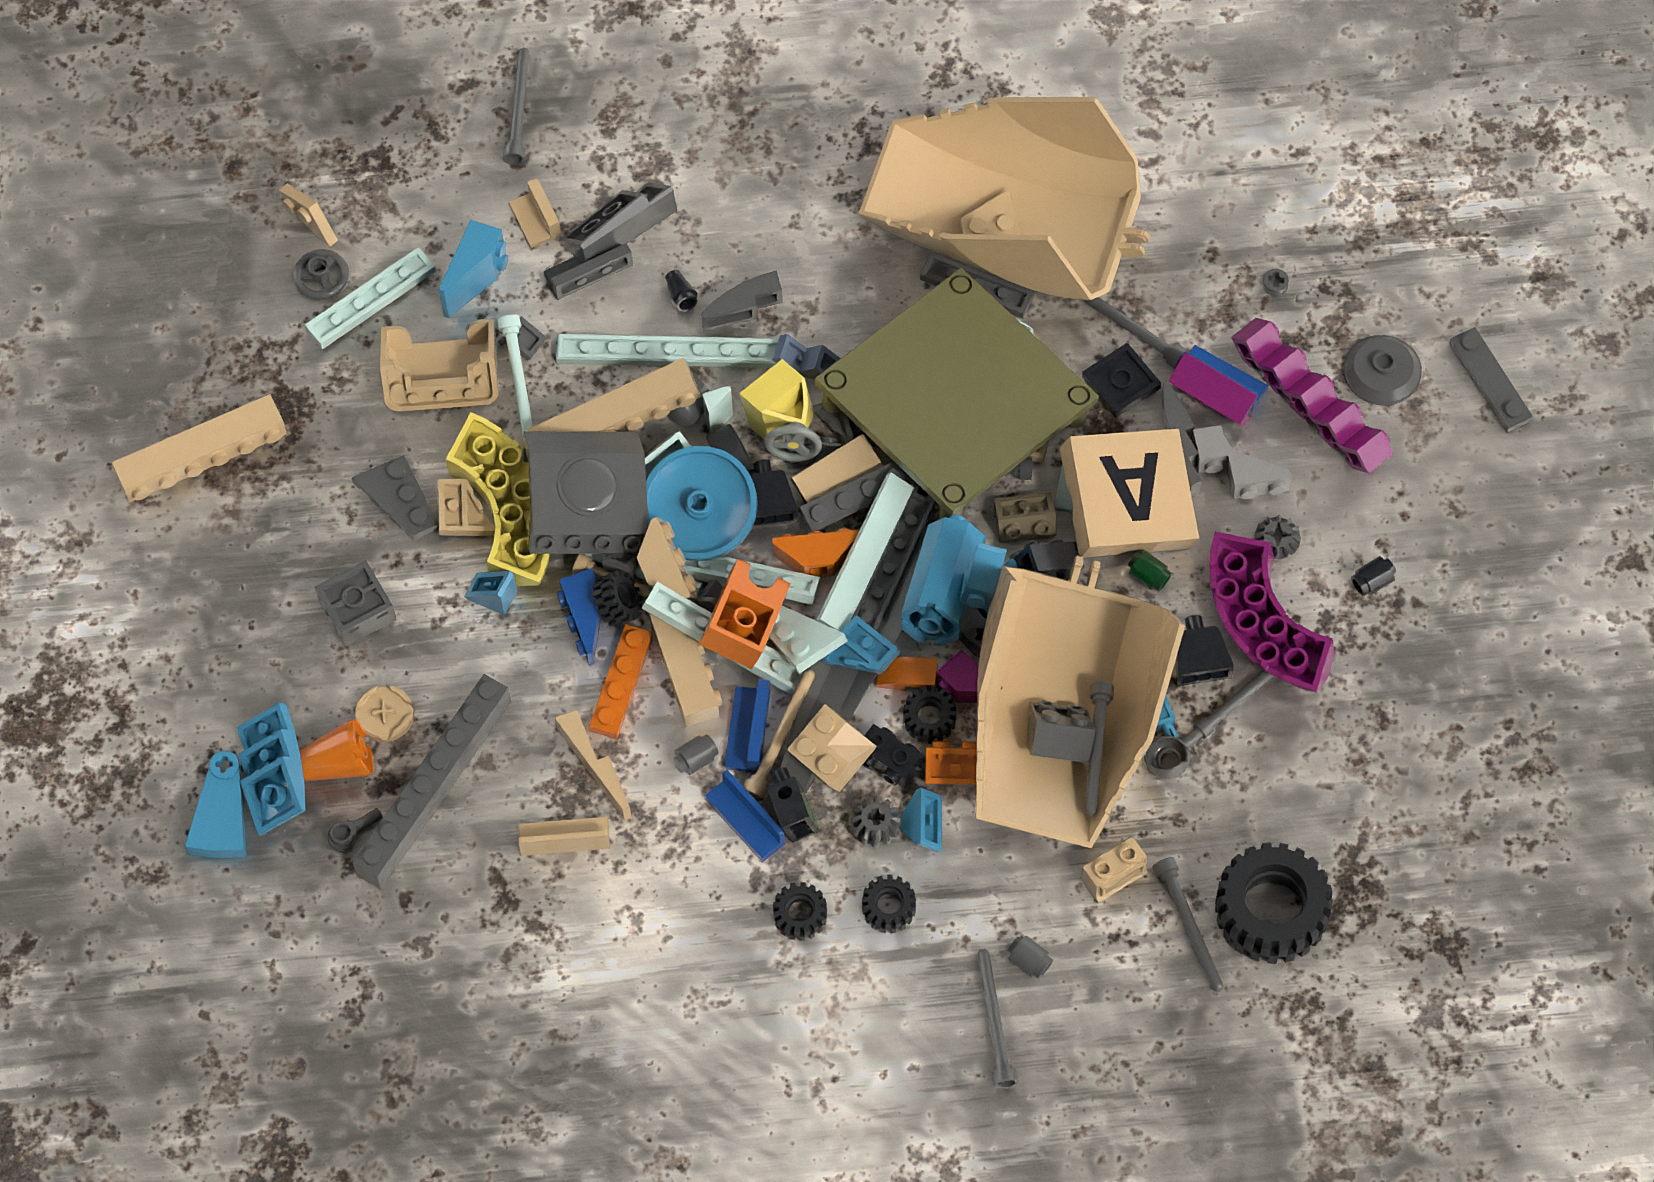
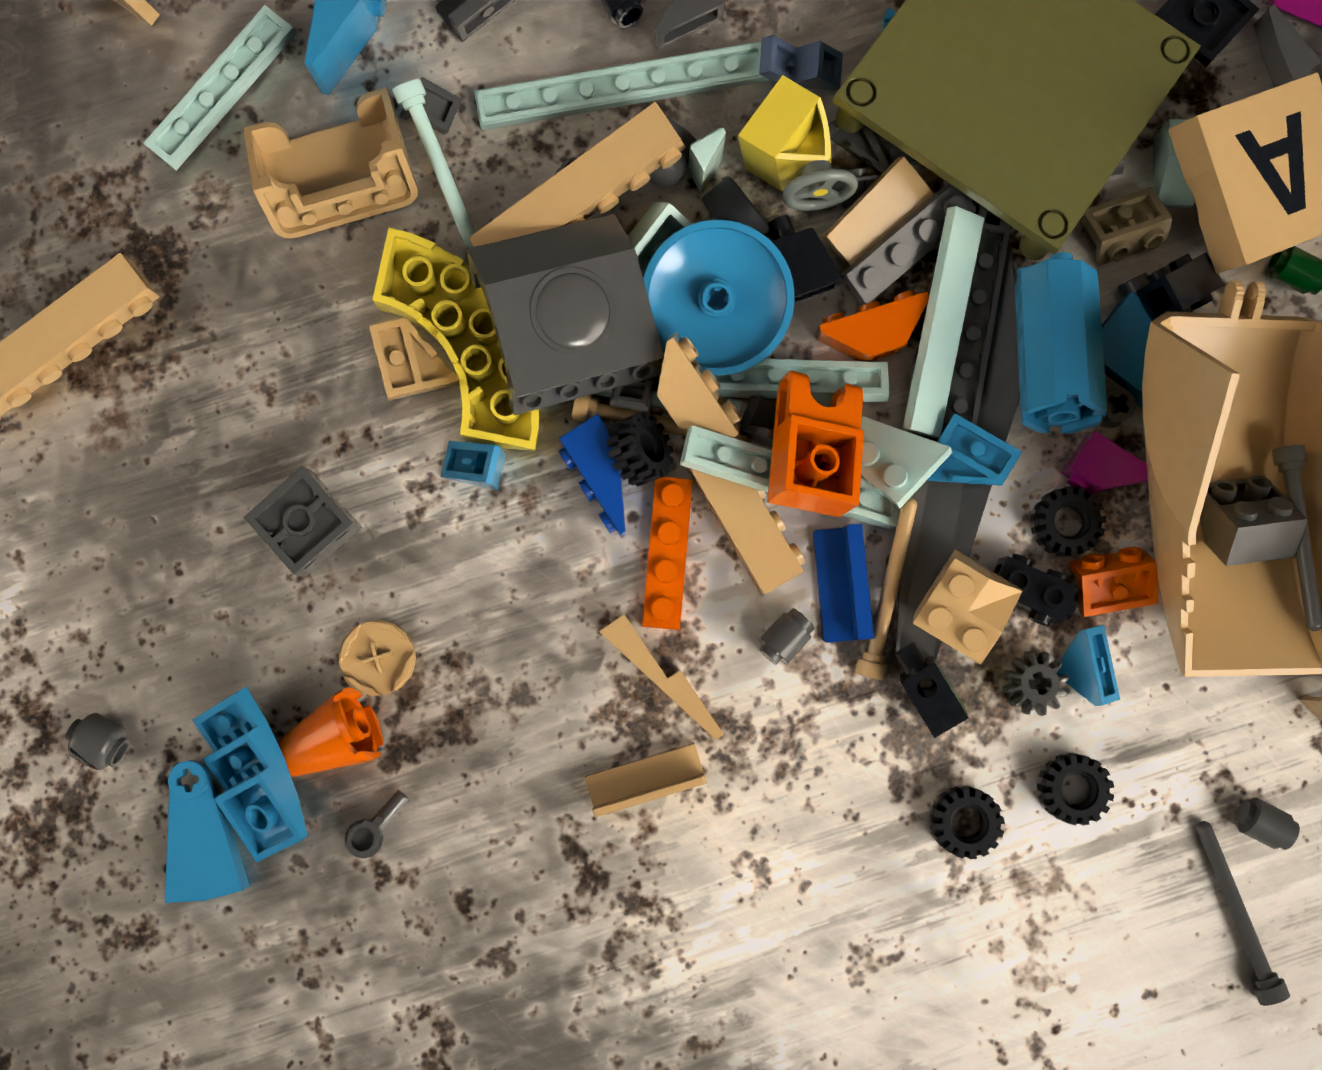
camera: 15 degrees left, 20 degrees up
dark grey piece [293,249,349,299] -> none
dark grey wing [352,455,439,541] -> none
dark grey brick [352,674,511,889] -> none
blue panel [705,769,785,863] -> none
orange slope [876,657,938,691] -> none
dark azure slope [959,542,1007,610] -> none
none -> dark grey head [66,713,129,770]

